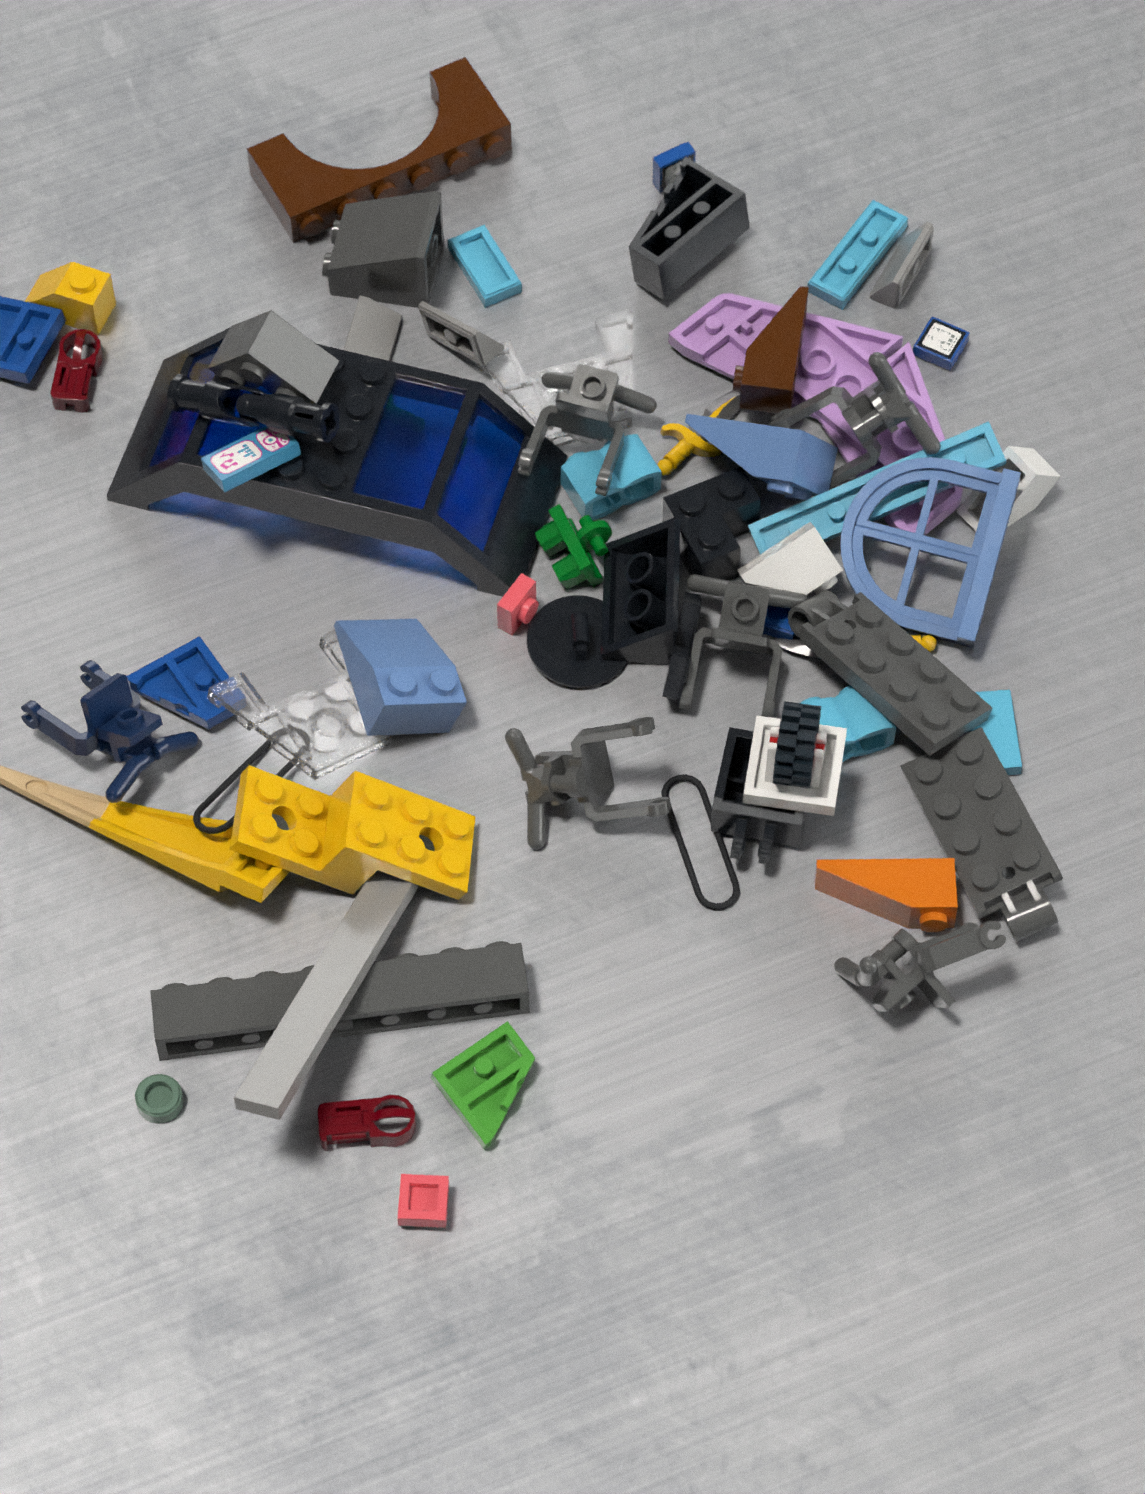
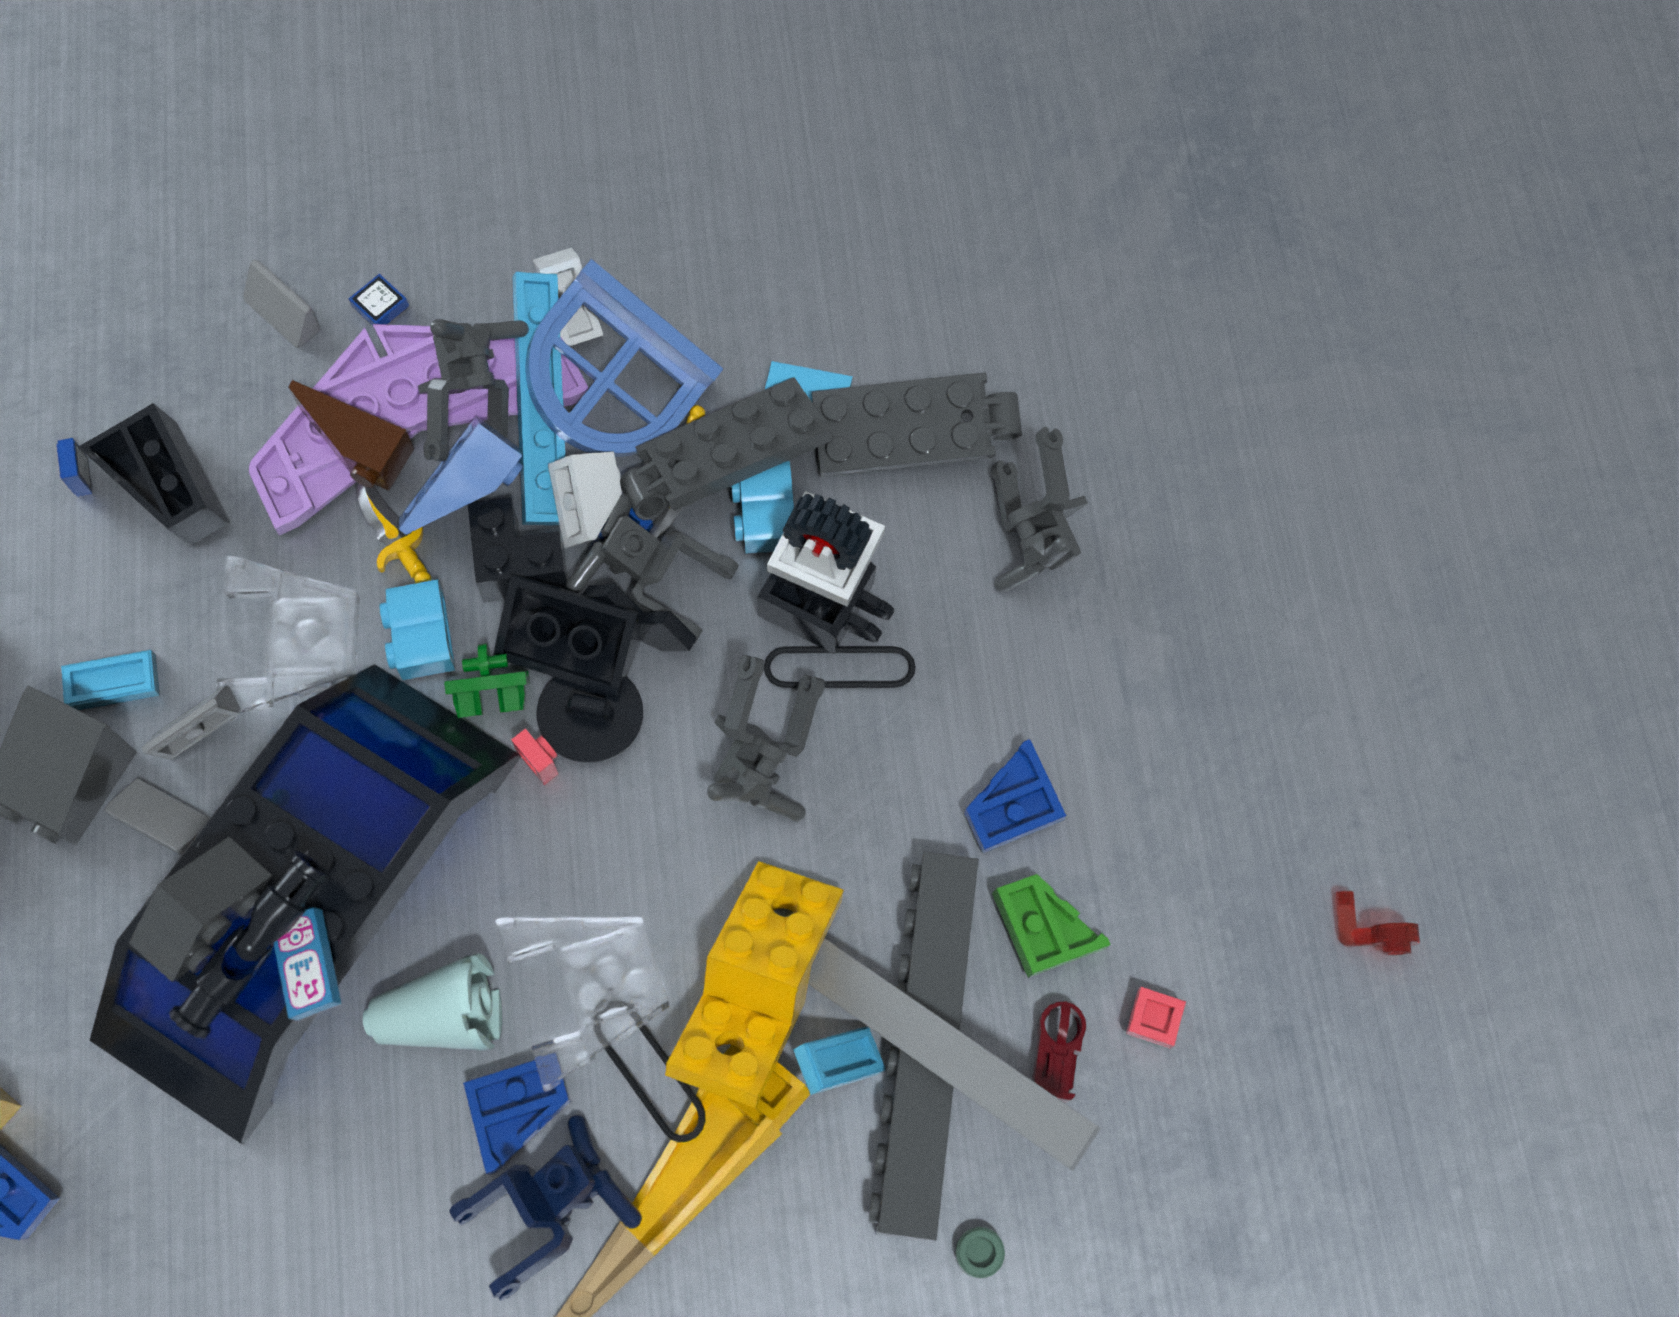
camera: 80 degrees left, 10 degrees up
dark red piece [50,329,103,413] -> none
medium blue slope [334,619,467,736] -> none
dark grey piece [518,364,657,496] -> none
medium azure tile [807,200,908,310] -> none
orange slope [814,858,958,932] -> none
none -> light aqua cone [363,953,502,1050]
none -> medium azure tile [793,1026,886,1095]
none -> blue wing [964,739,1066,853]
none -> clear red plate [1335,891,1420,955]

